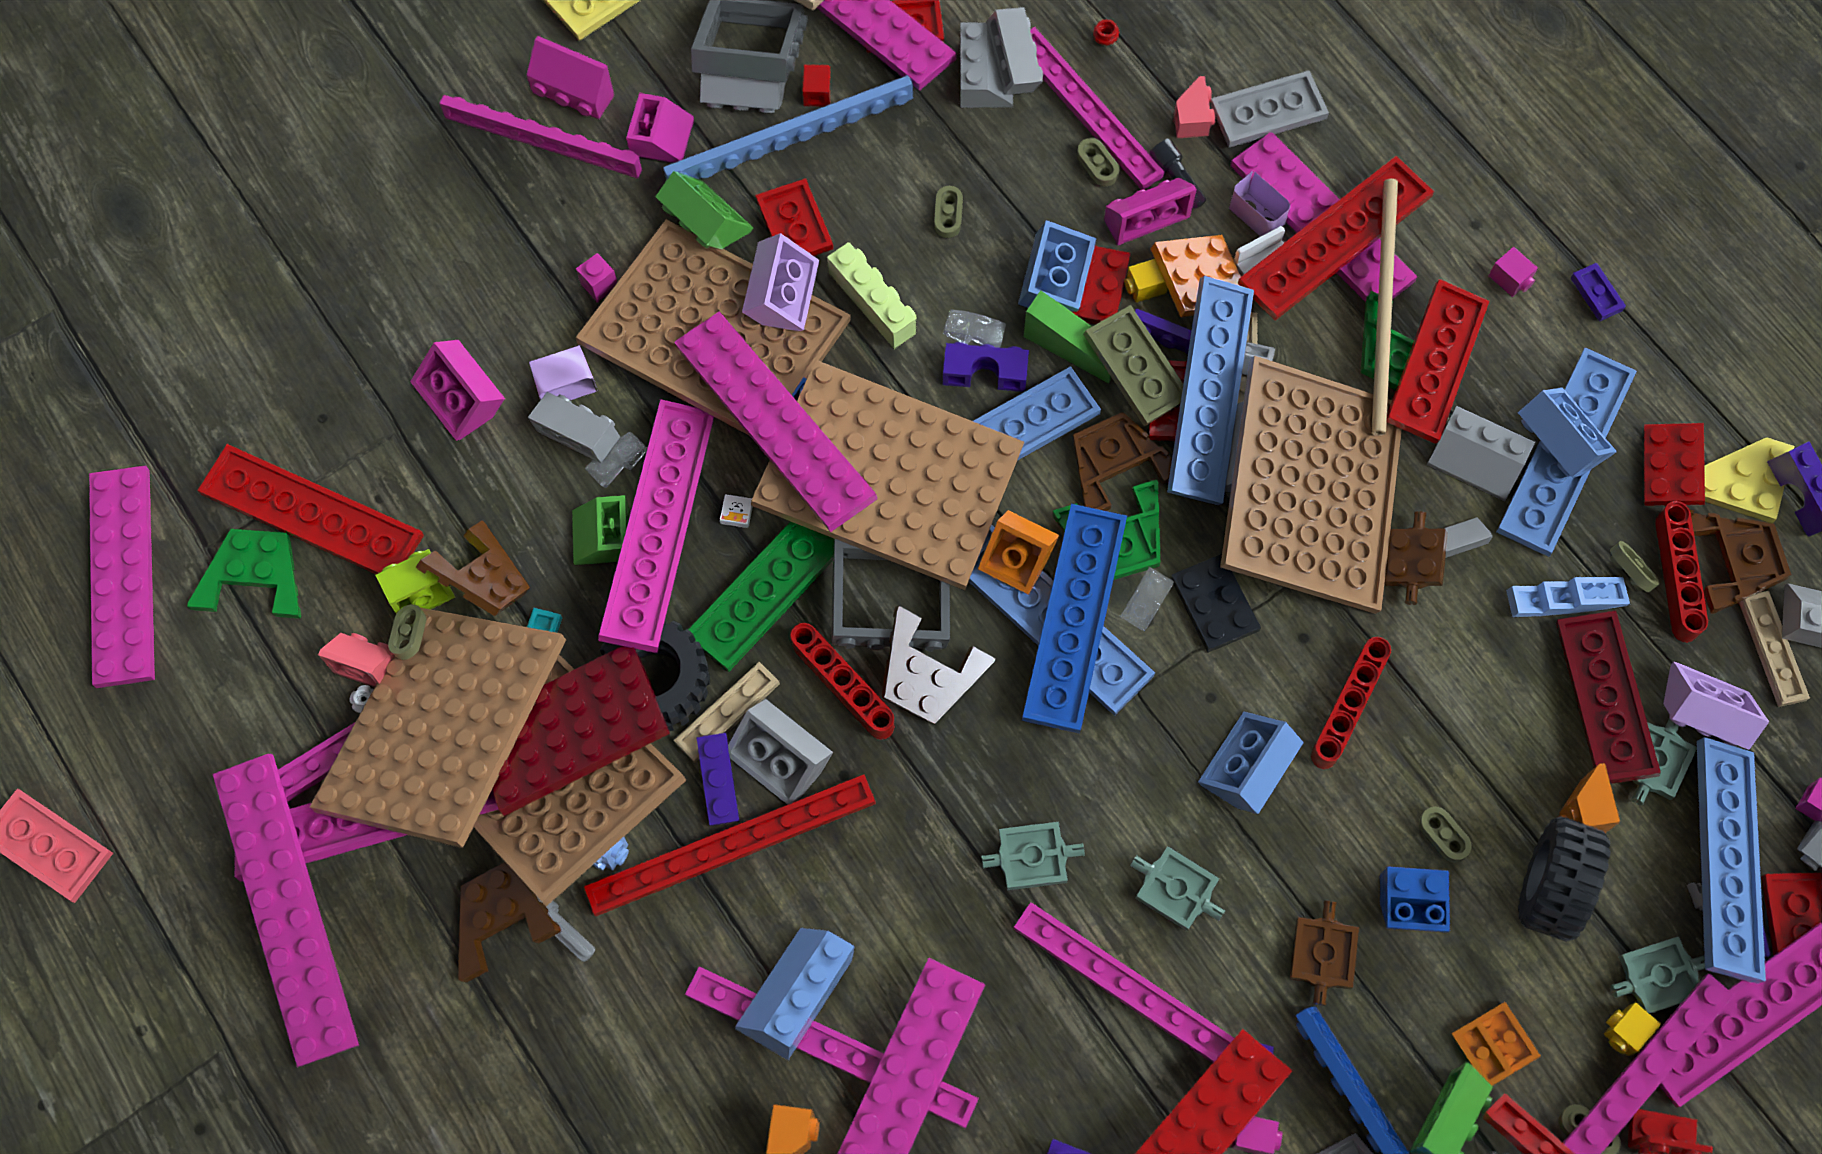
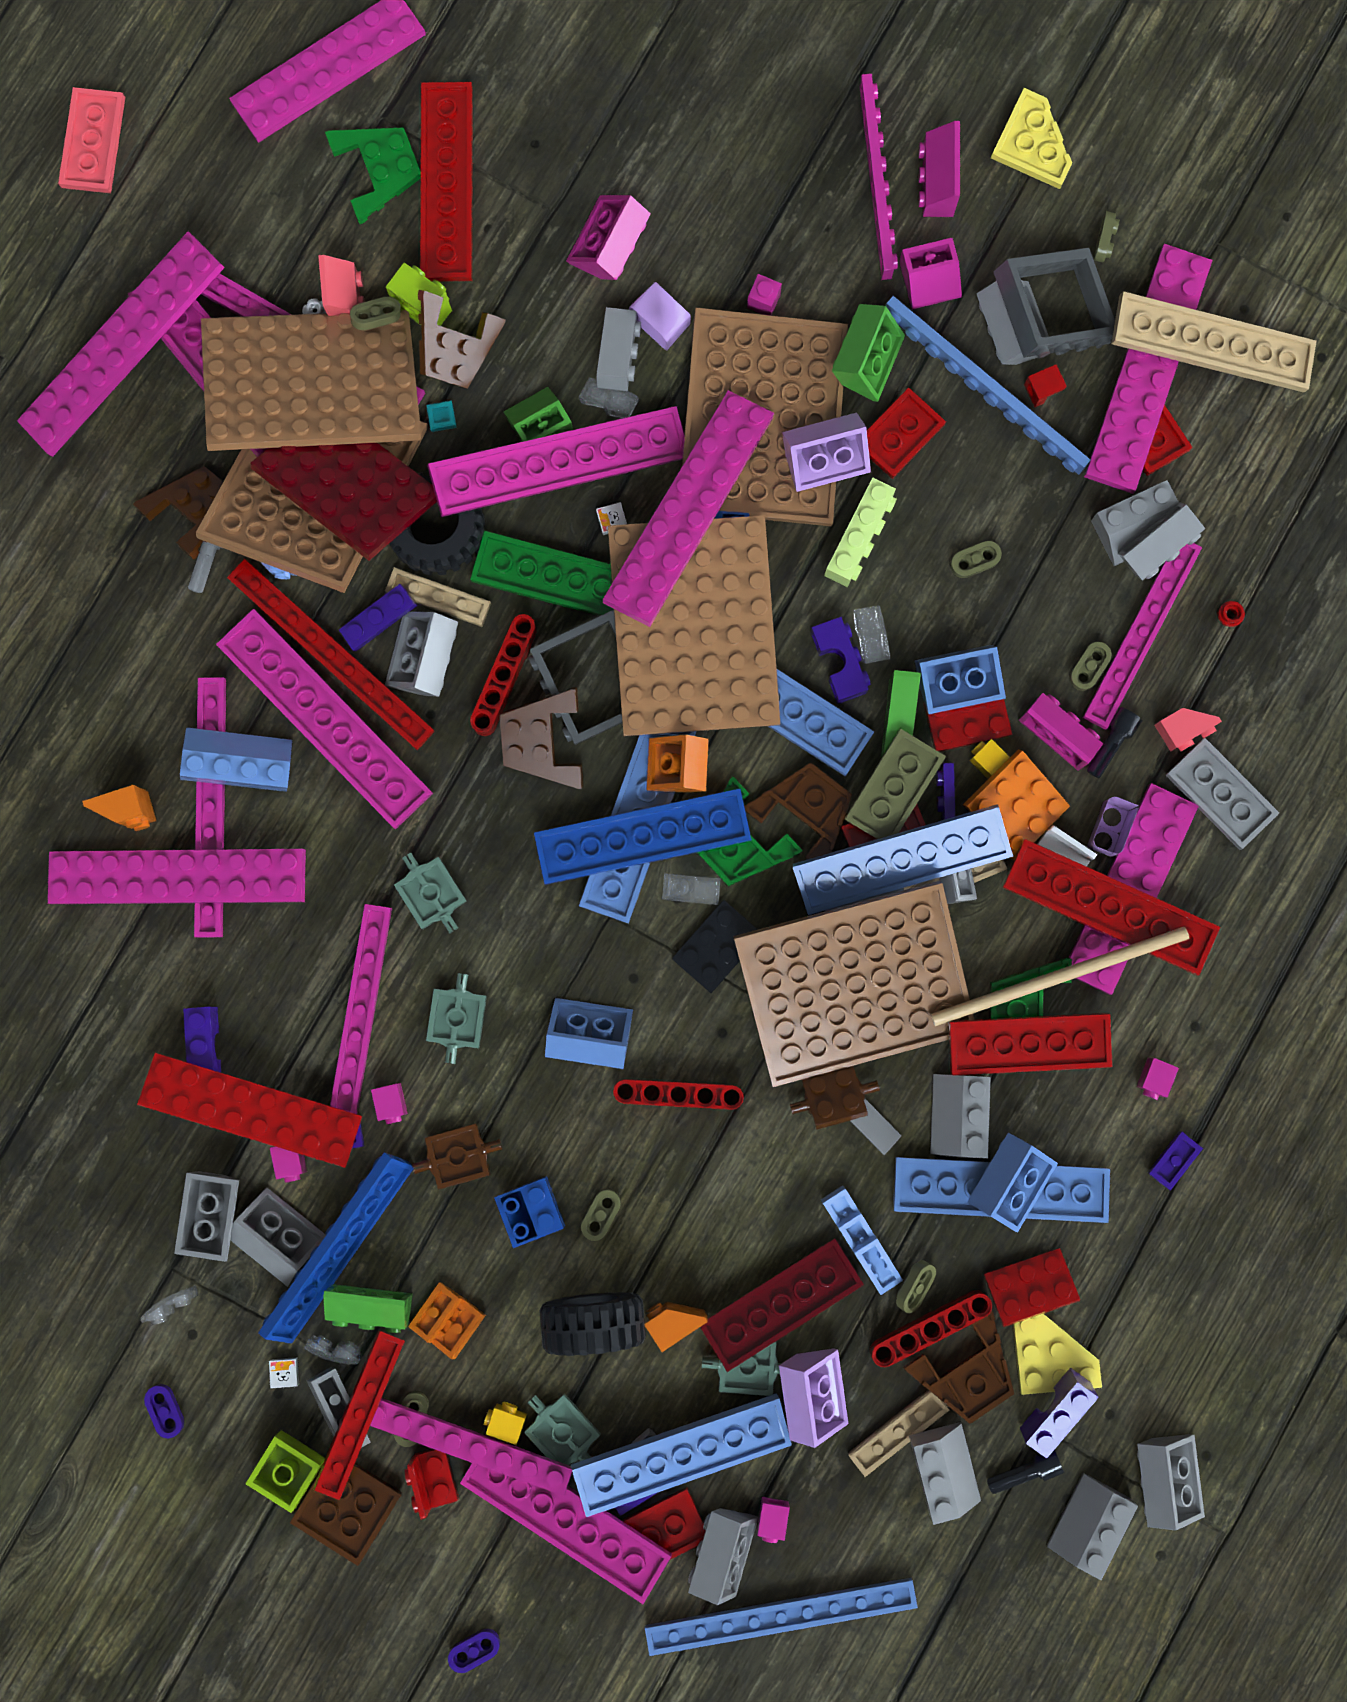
camera: 70 degrees right, 15 degrees up
none -> dark pink plate [216,609,433,829]
none -> dark pink brick [371,1083,408,1125]

